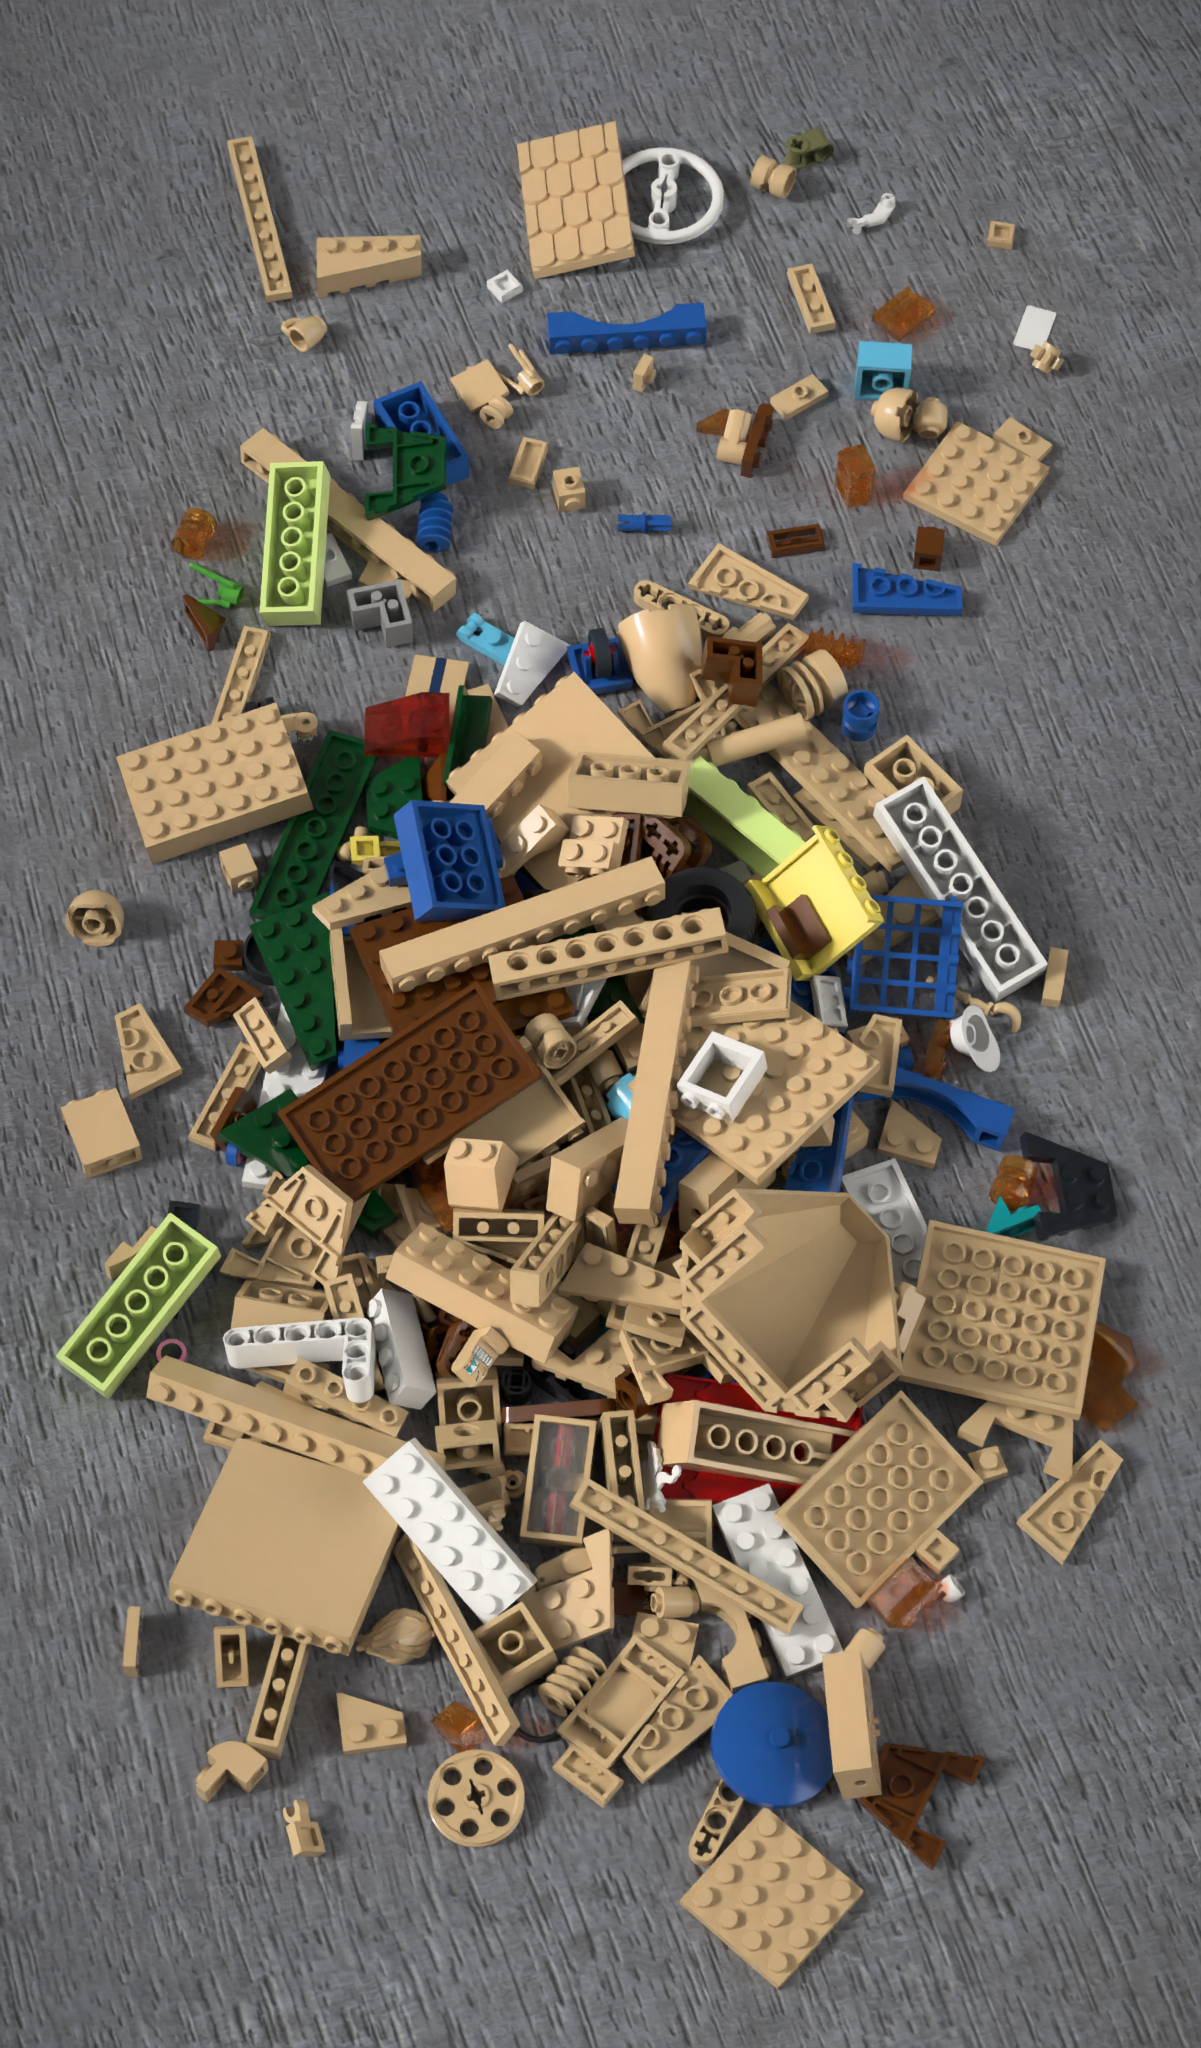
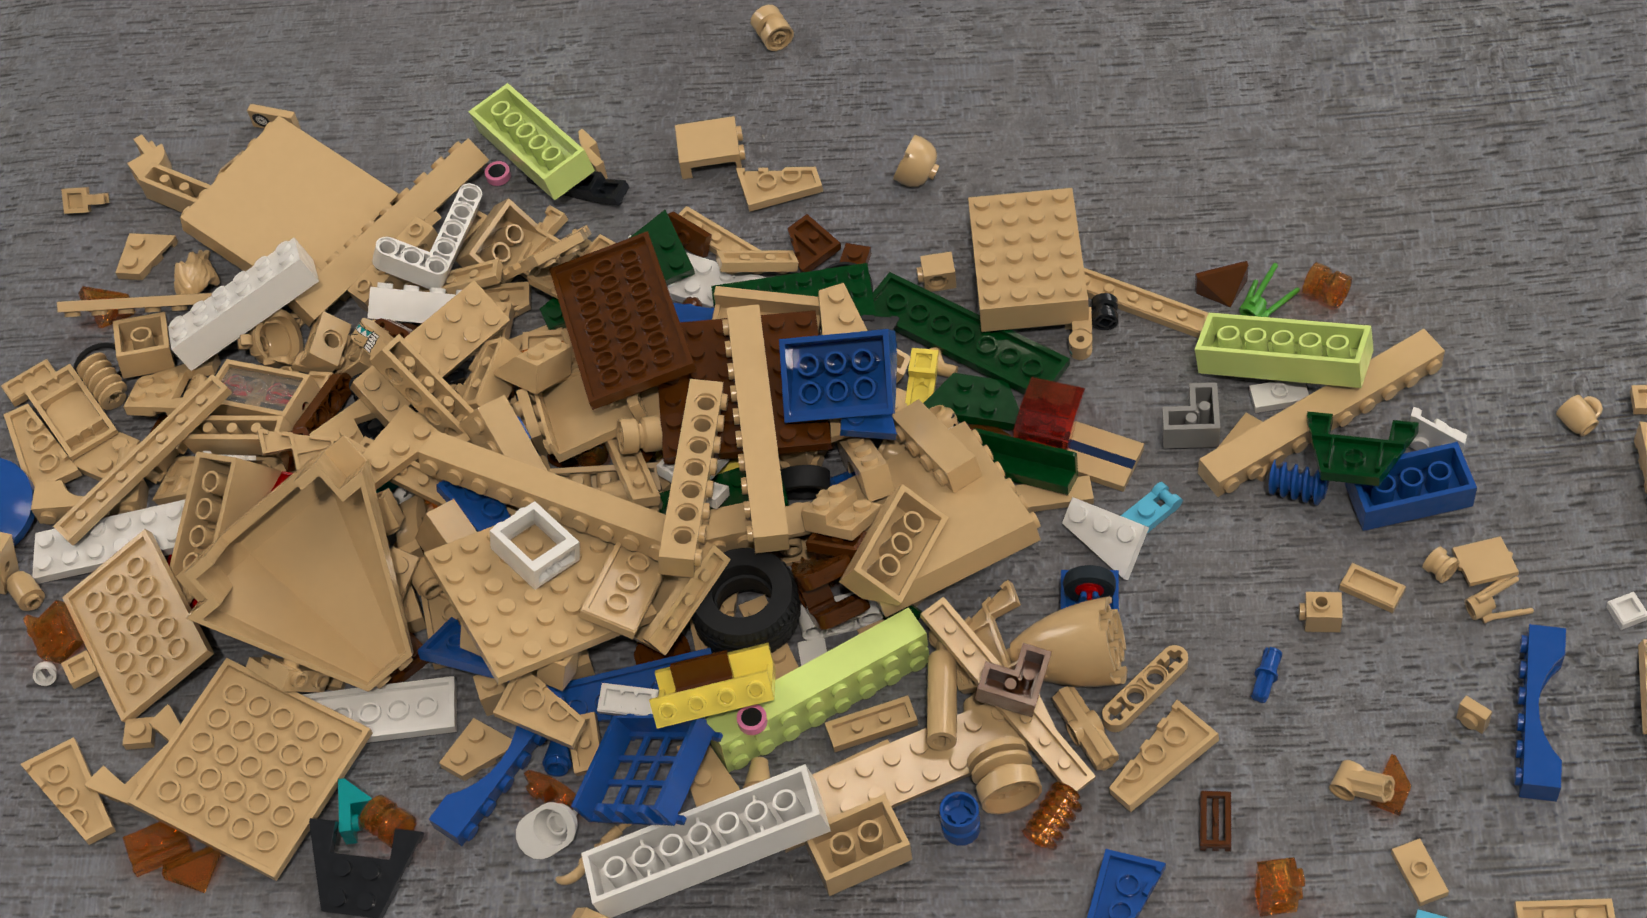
camera: 115 degrees right, 5 degrees down
tan wedge [428,1750,525,1847] -> none
reddish brown plate [741,403,774,478] -> none

